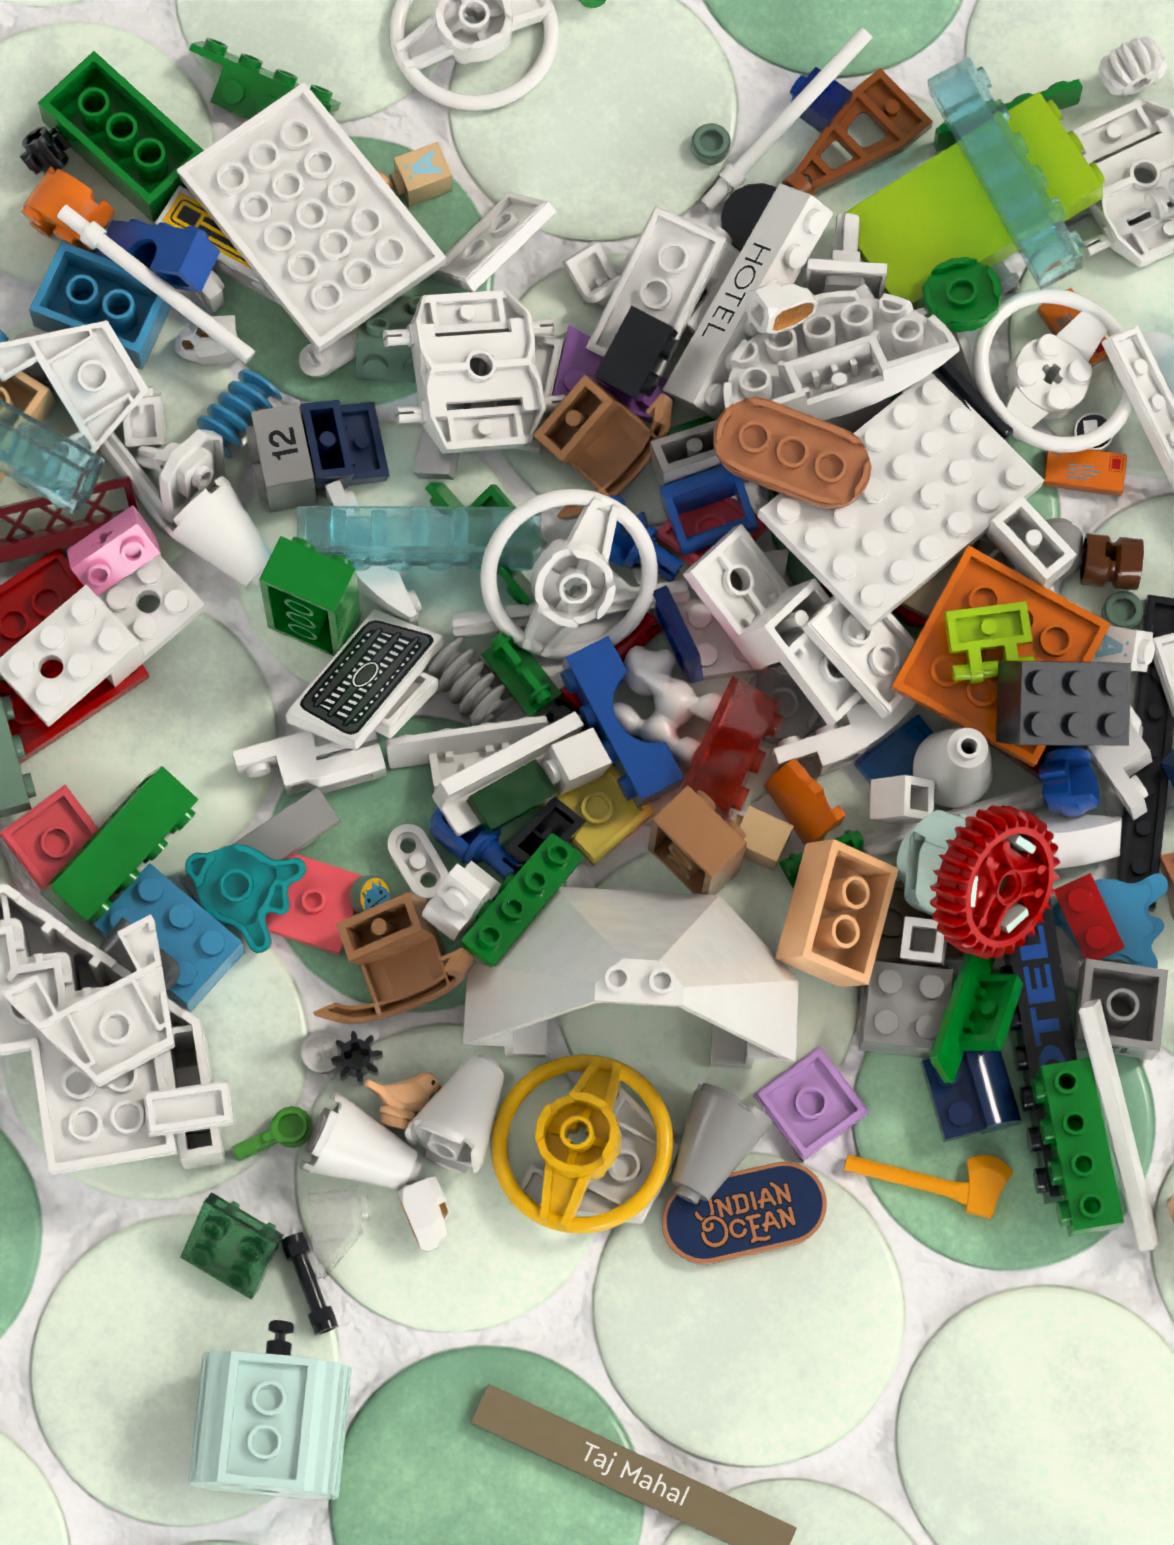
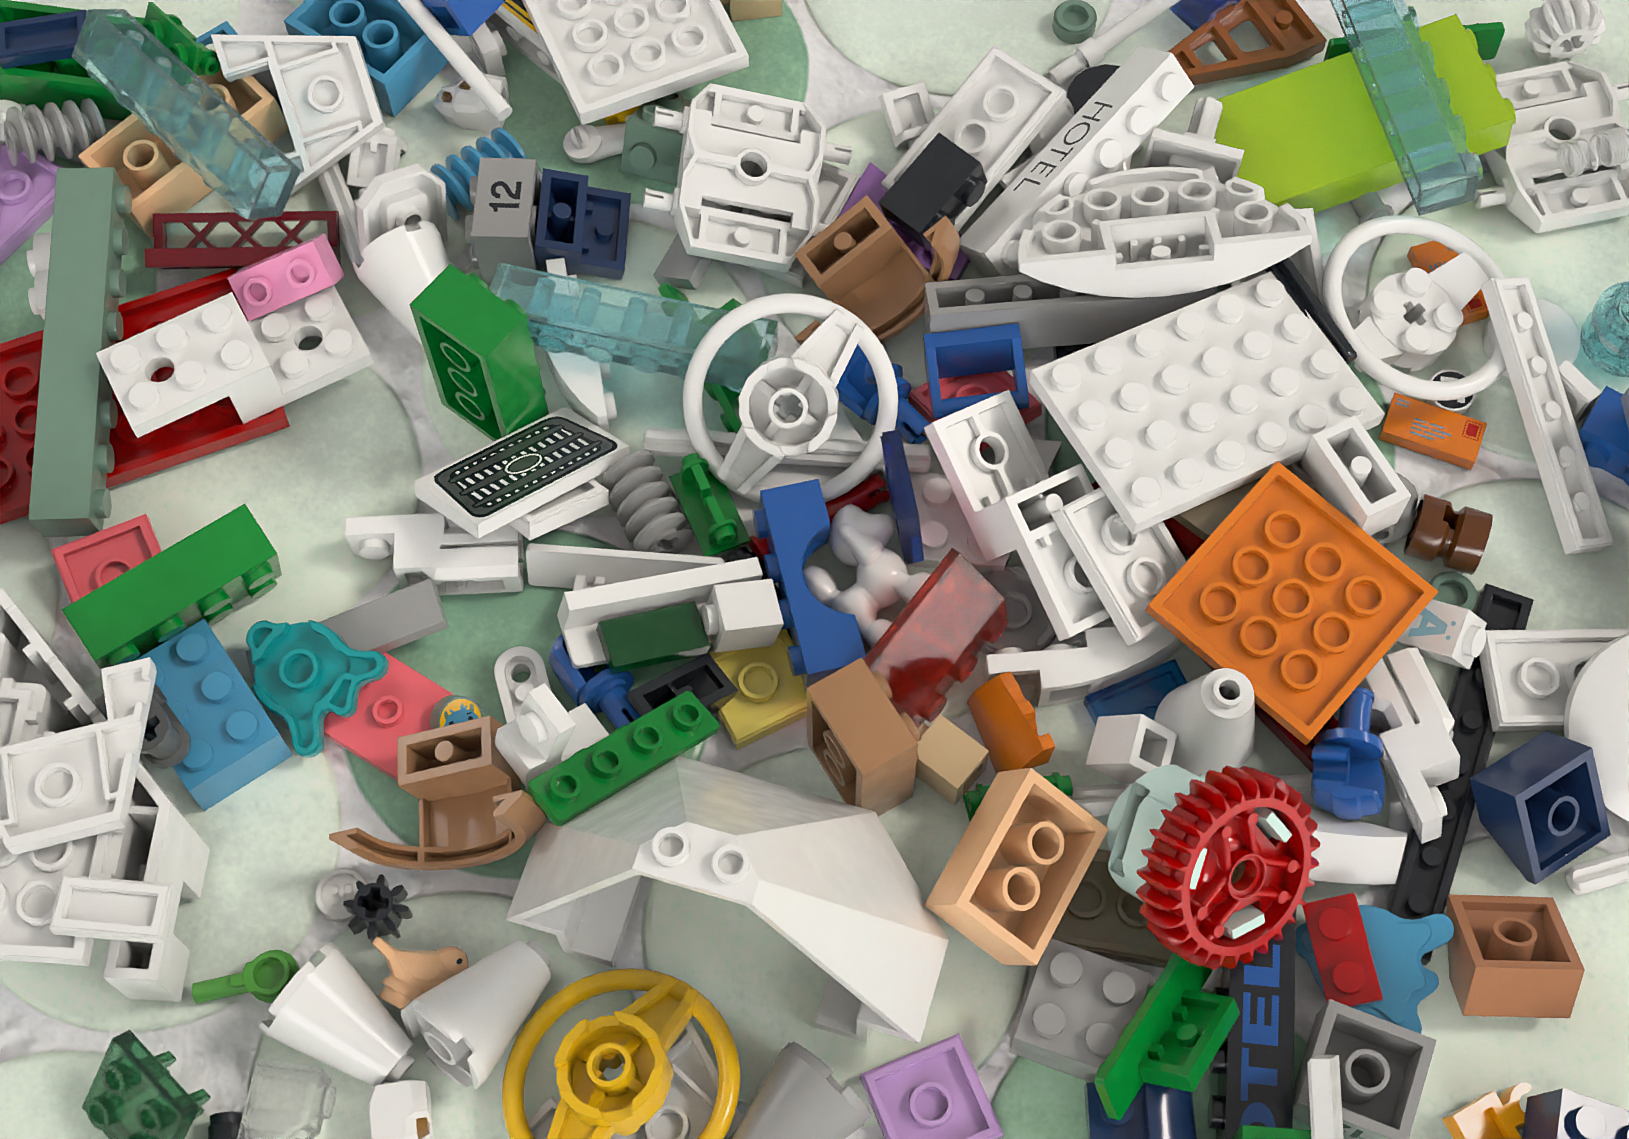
camera: 20 degrees right, 10 degrees down
white tile [432,192,556,292] -> none
nougat tile [713,397,872,509] -> none
white rock [745,282,818,335] -> none
white brick [900,916,947,966] -> none
green tile [922,257,1002,332] -> none
lime plate [943,601,1035,684] -> none
brick [996,660,1131,746] -> none

